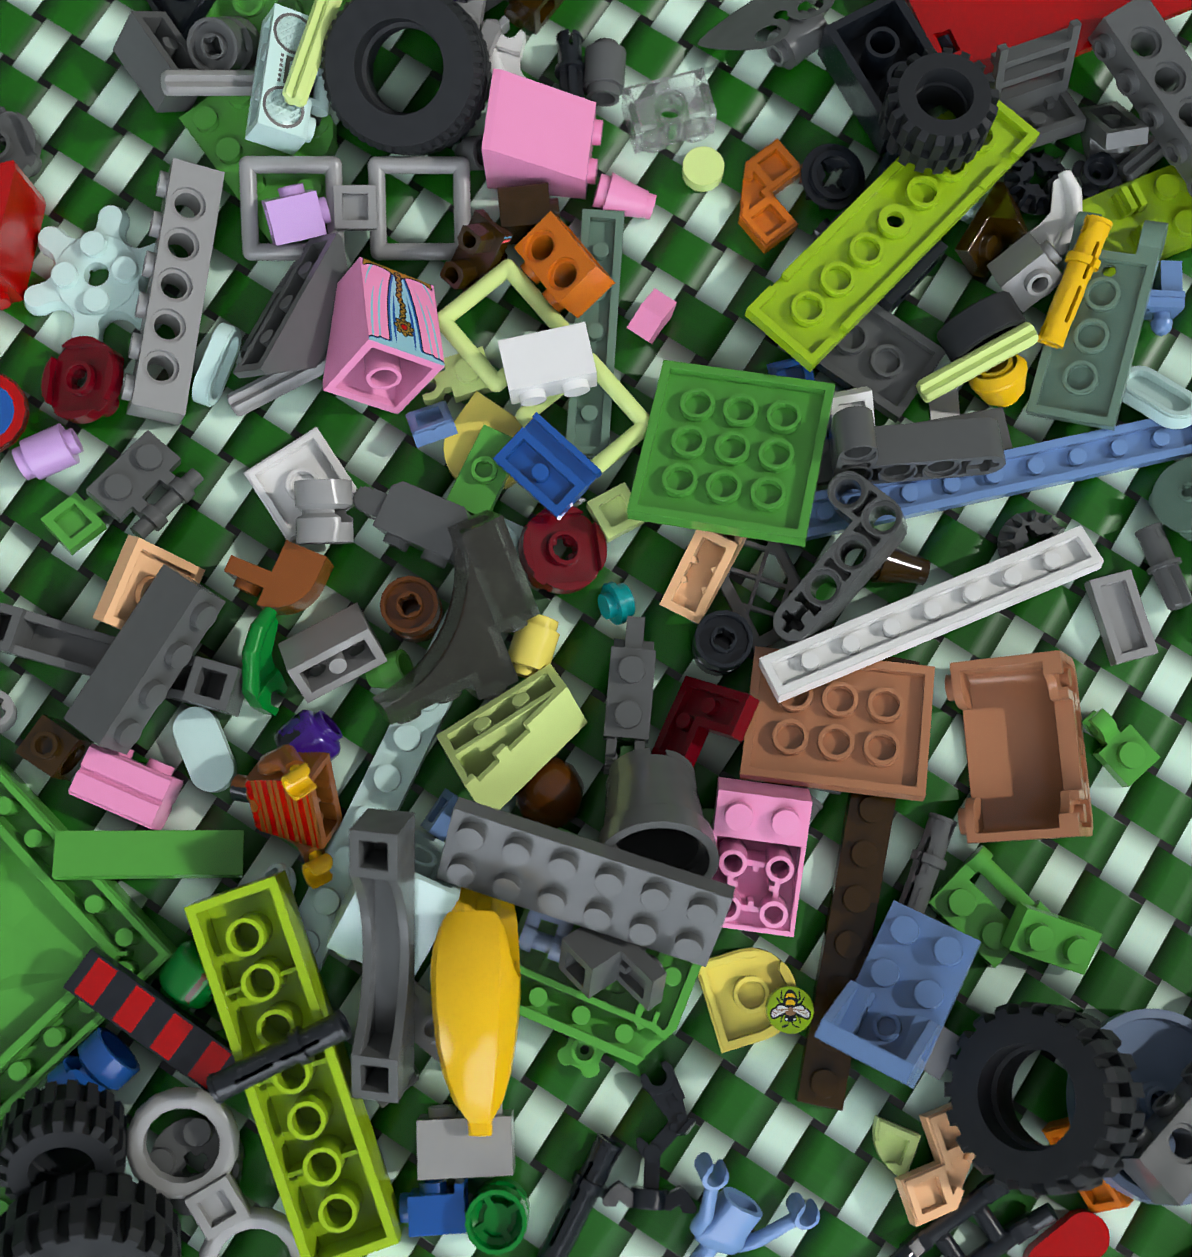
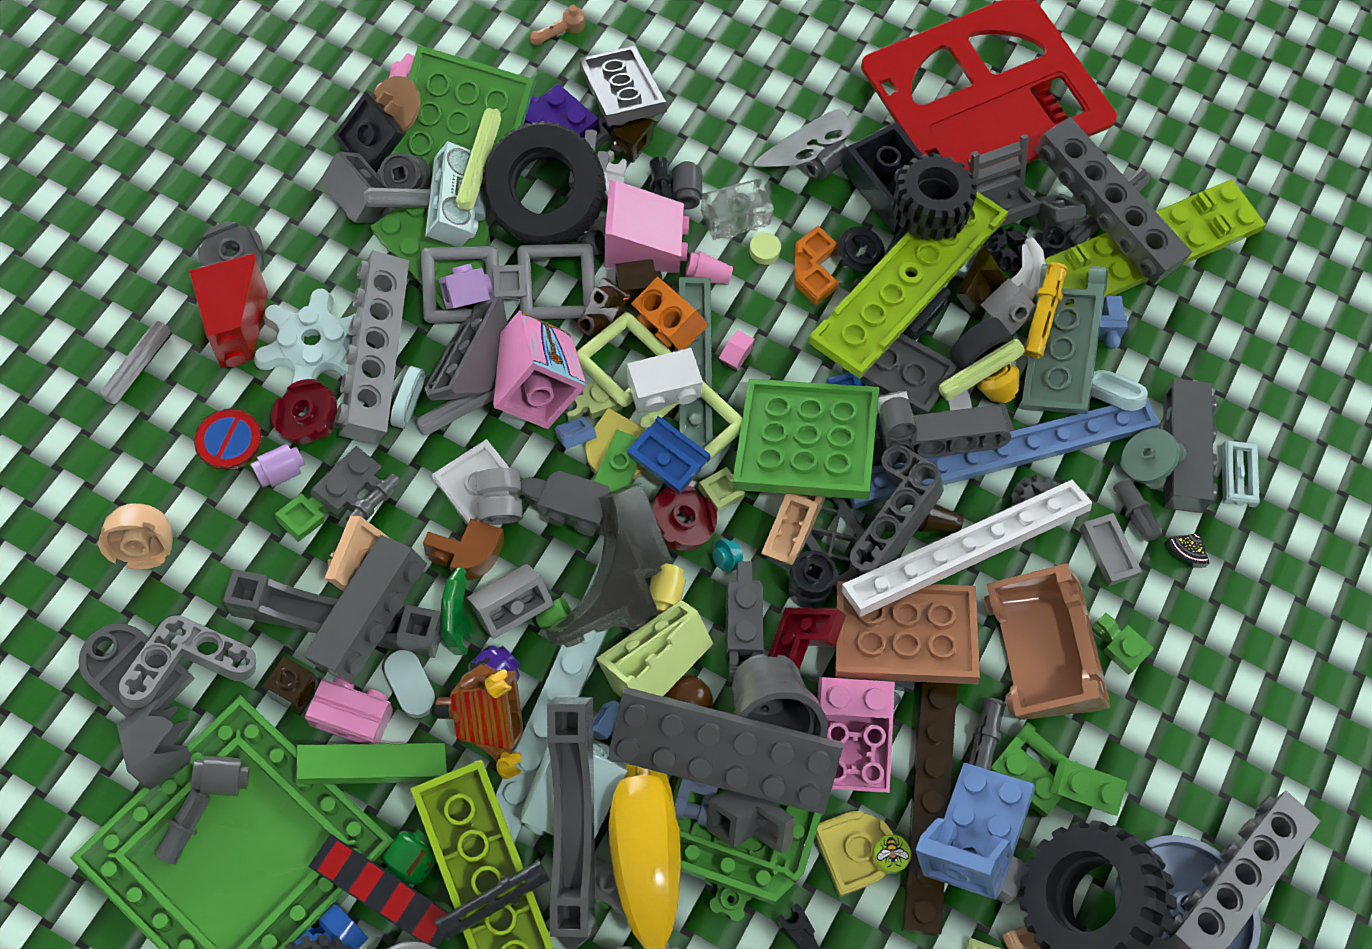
camera: 10 degrees left, 15 degrees down
reddish brown wheel [380,576,445,643] -> none

